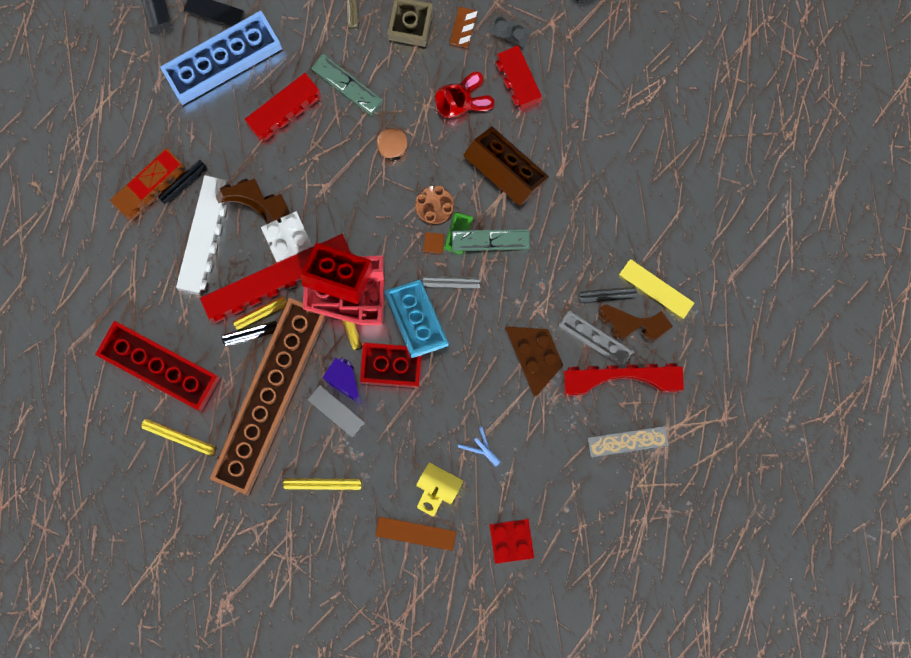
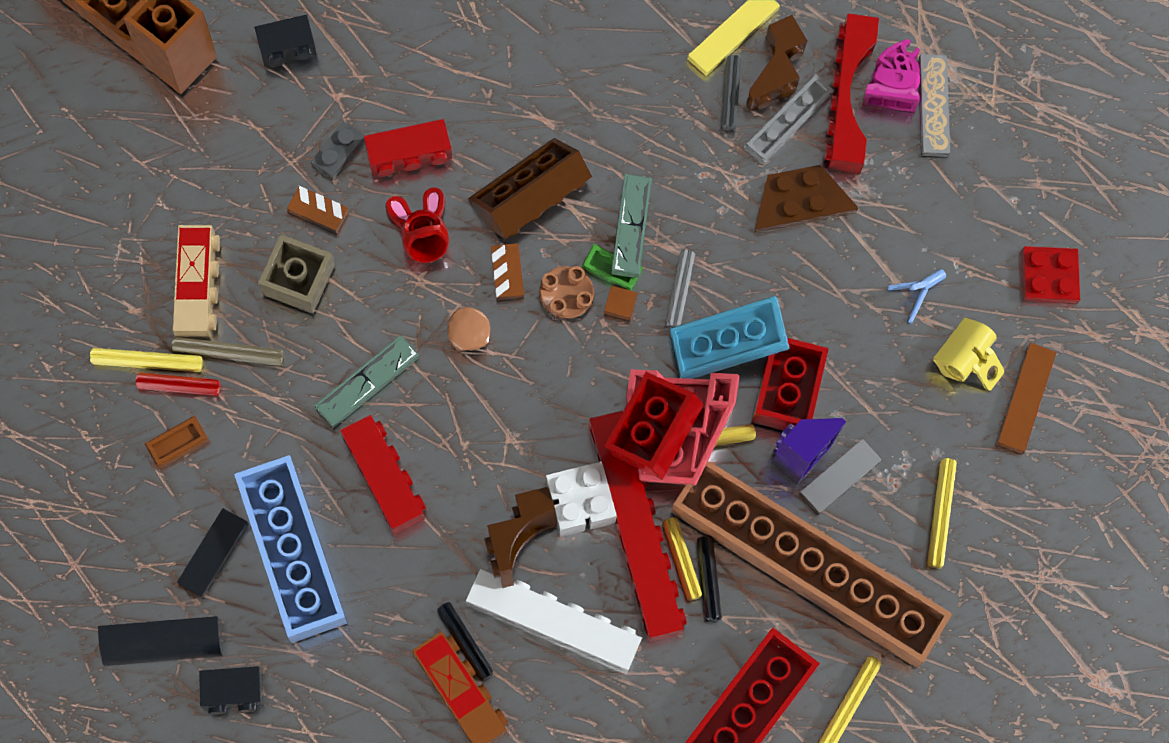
camera: 90 degrees left, 10 degrees down
none -> black brick [199,666,264,715]
none -> dark orange tile [491,243,524,301]
none -> dark pink piece [862,39,920,113]

